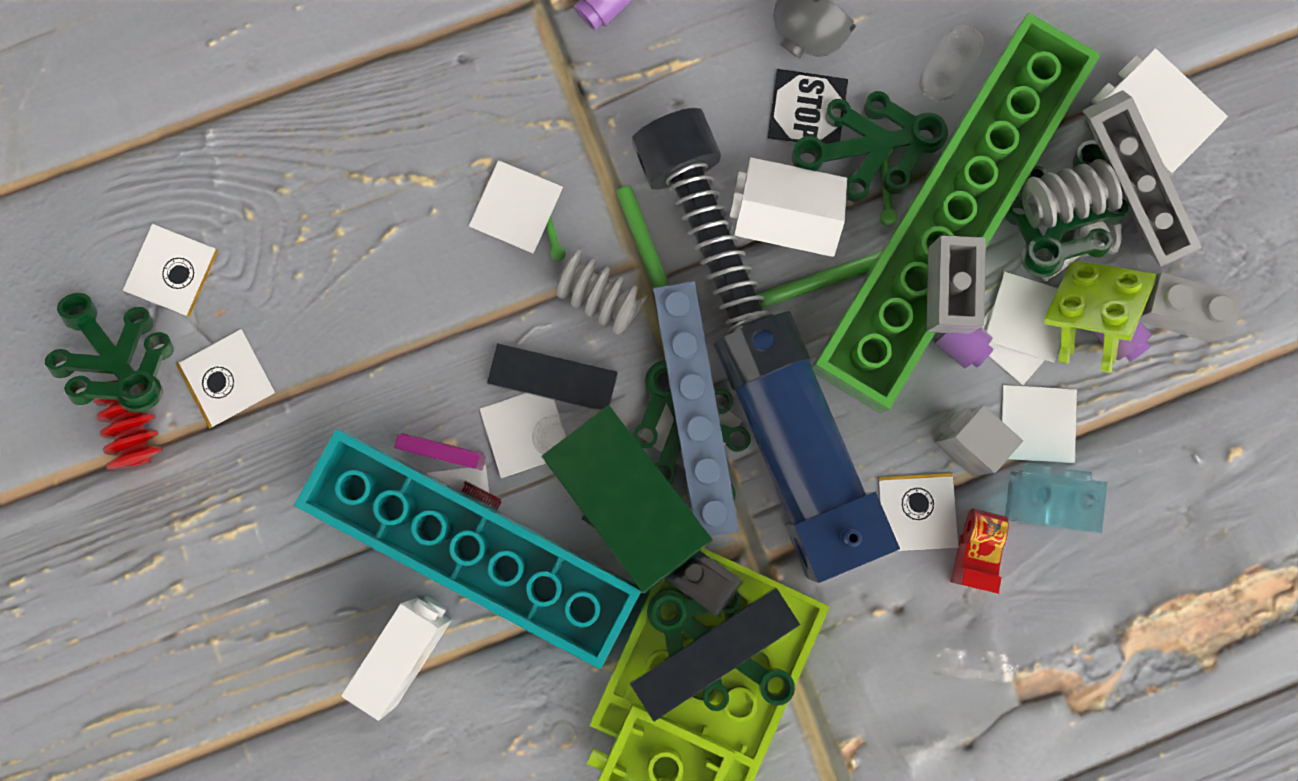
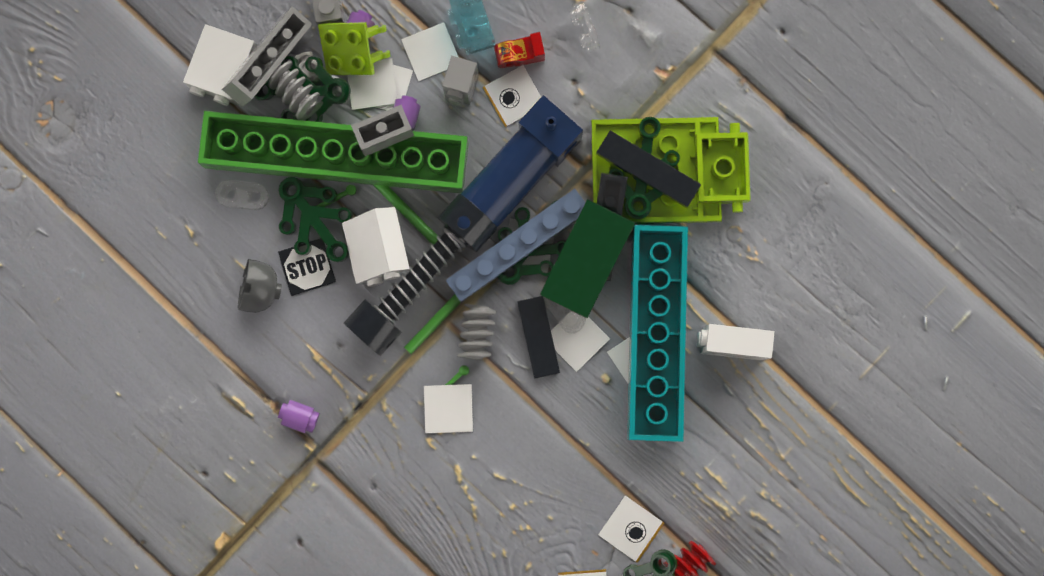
camera: 110 degrees left, 0 degrees up
magenta tile [394,433,486,471] -> none
dark red leg [462,481,502,510] -> none

